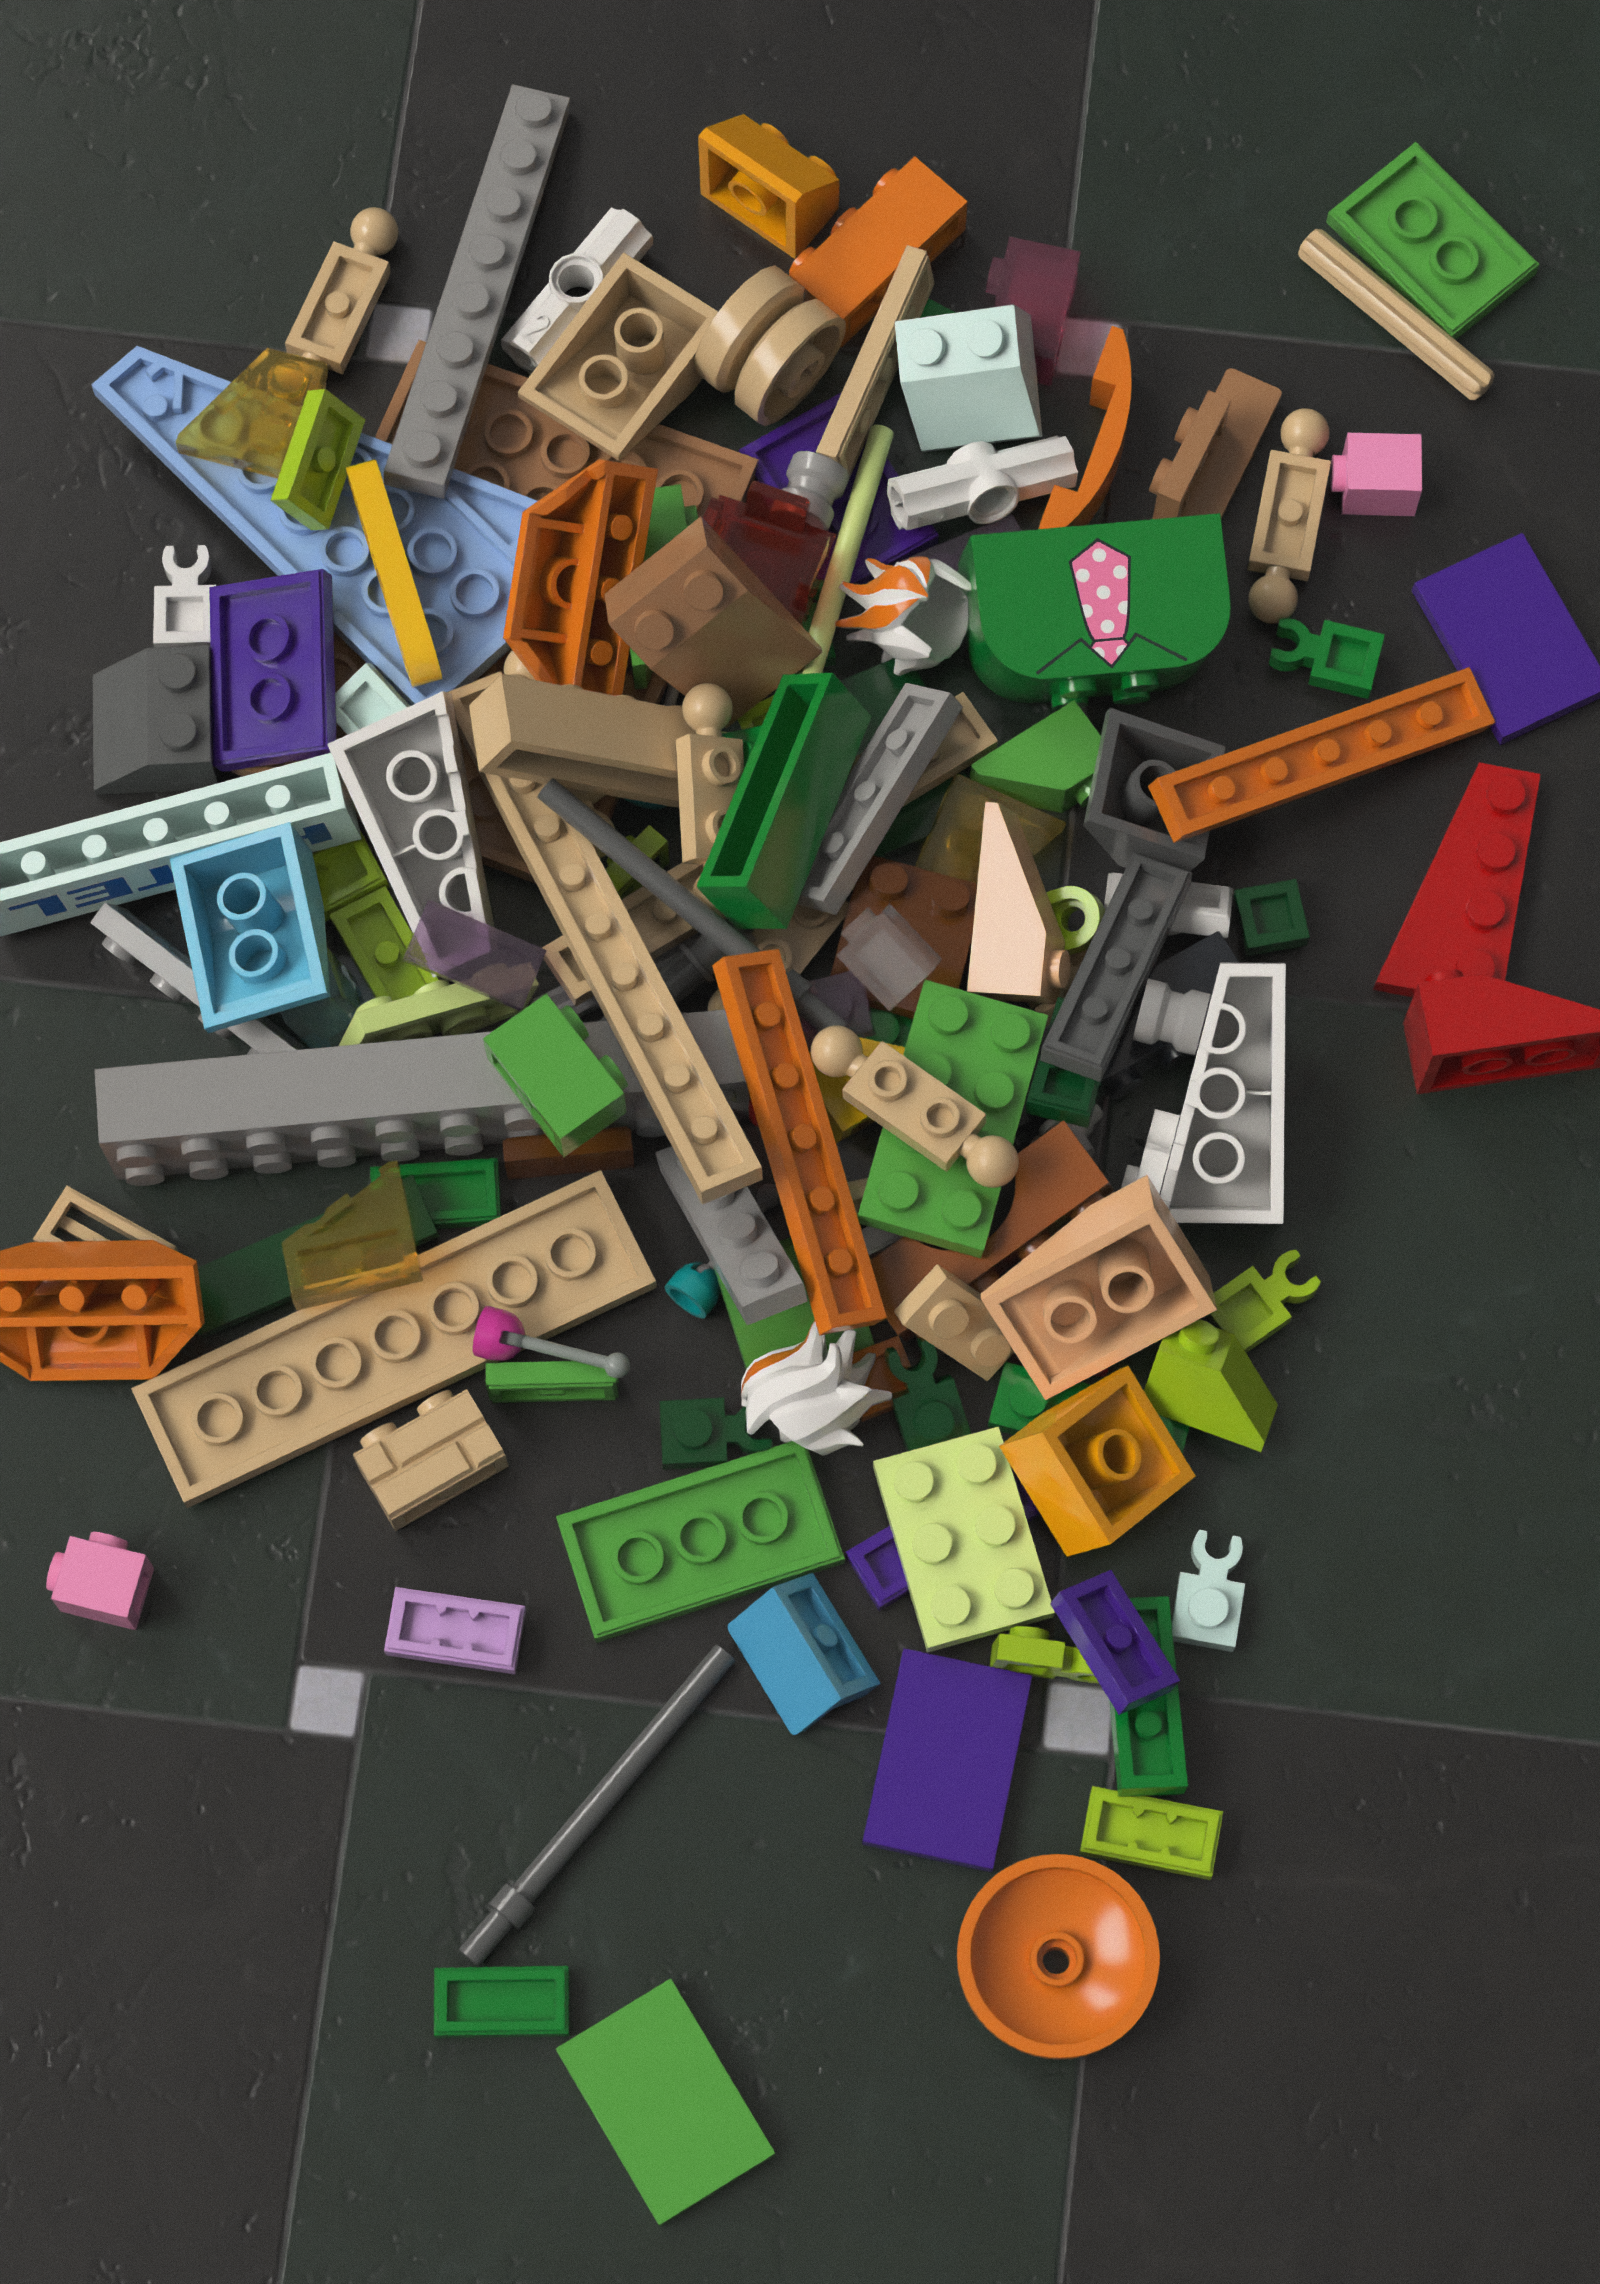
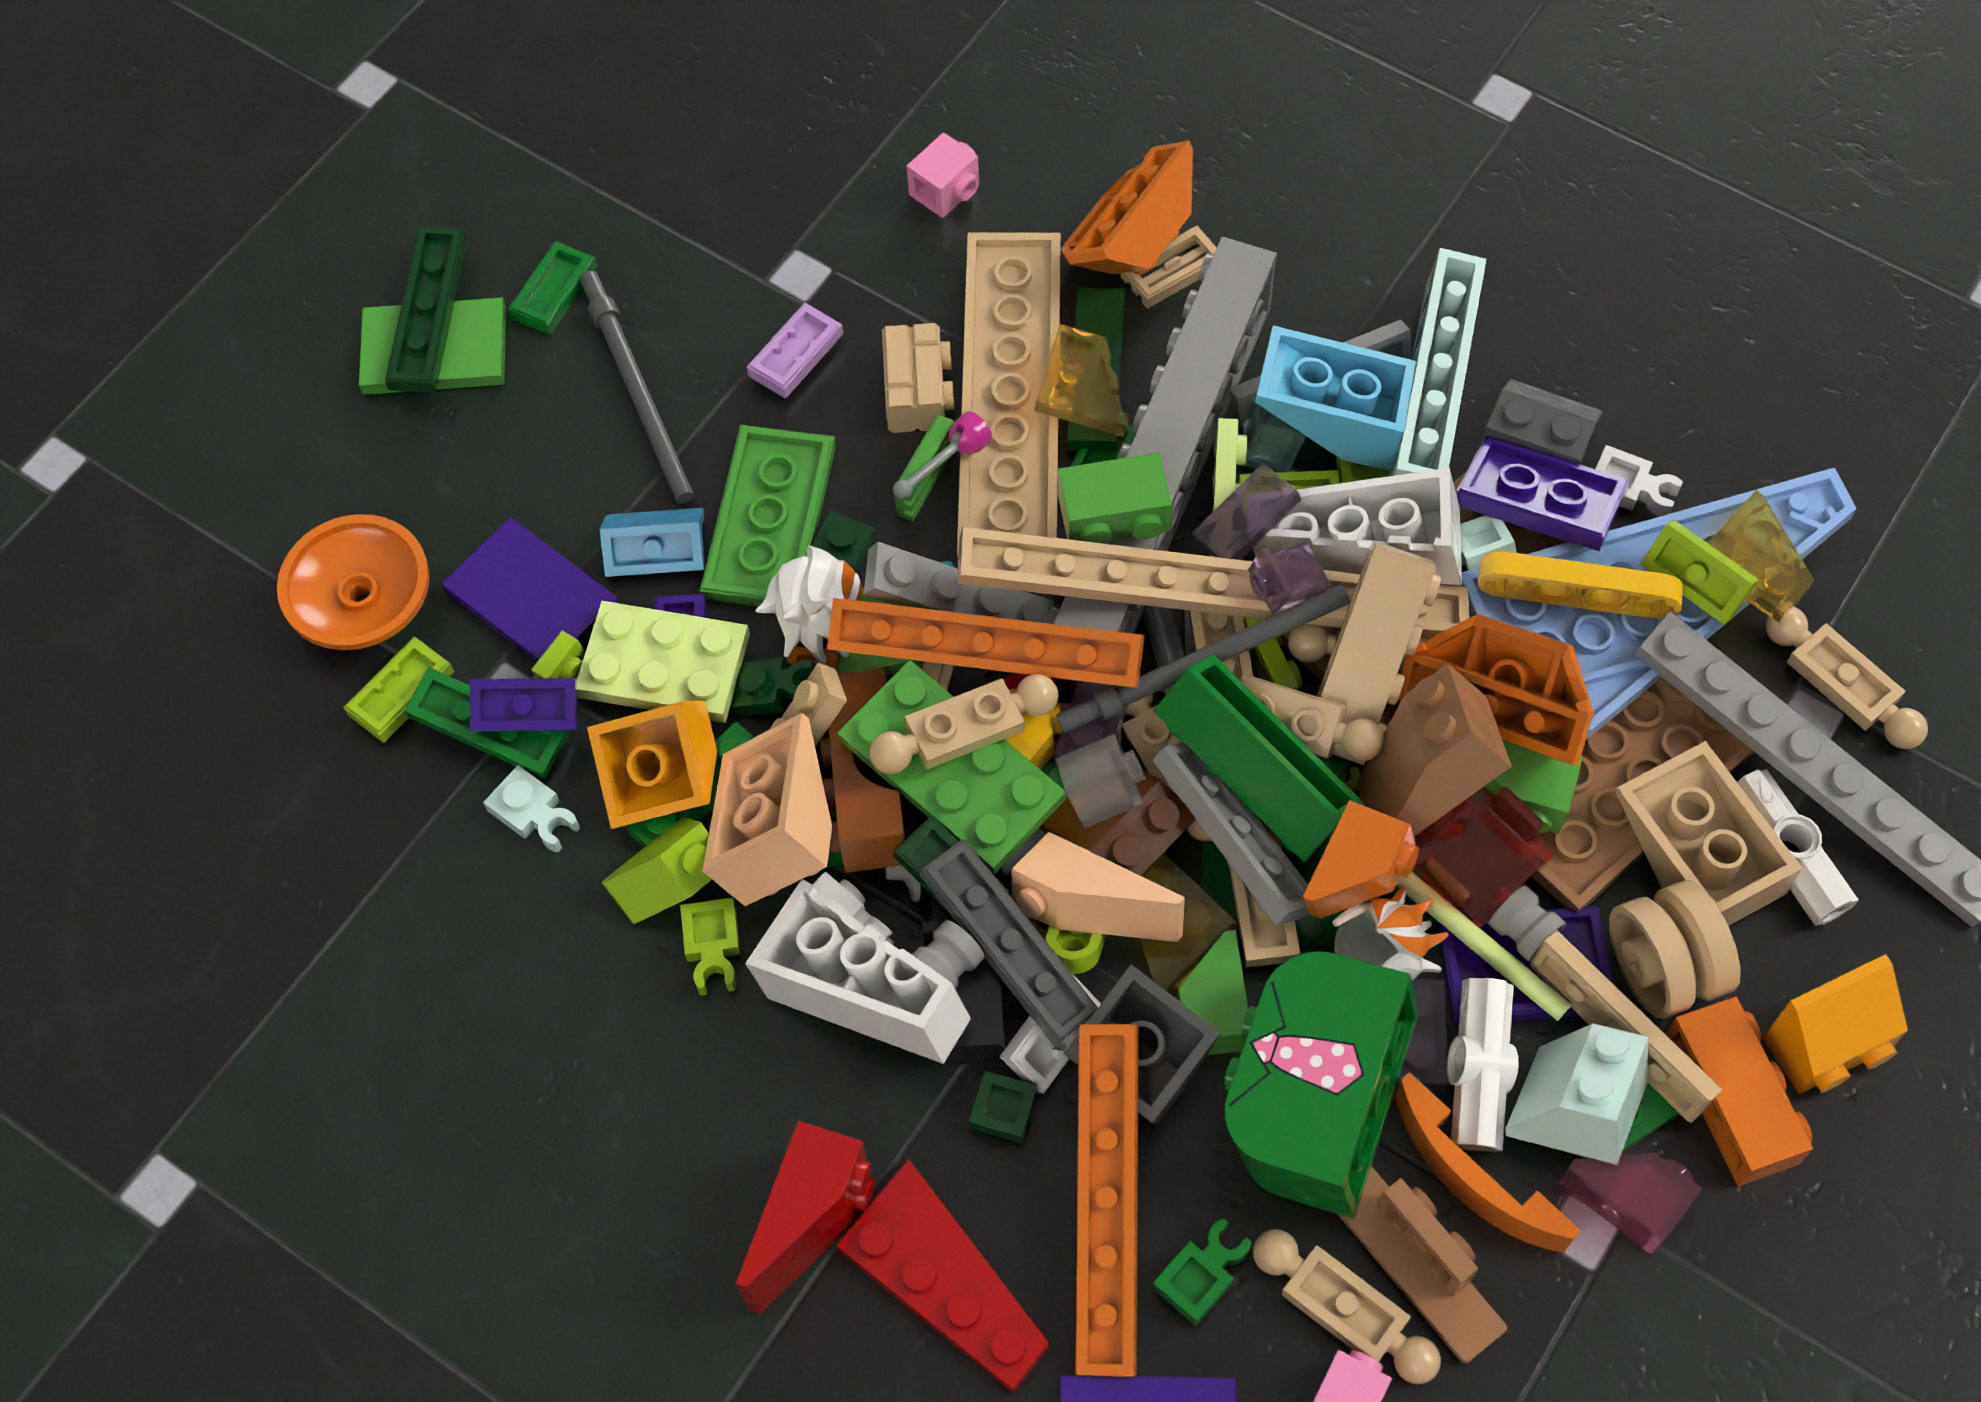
camera: 120 degrees right, 10 degrees down
none -> dark green tile [385,226,468,393]
none -> bracket [1248,540,1331,614]
none -> orange slope [1303,800,1419,919]

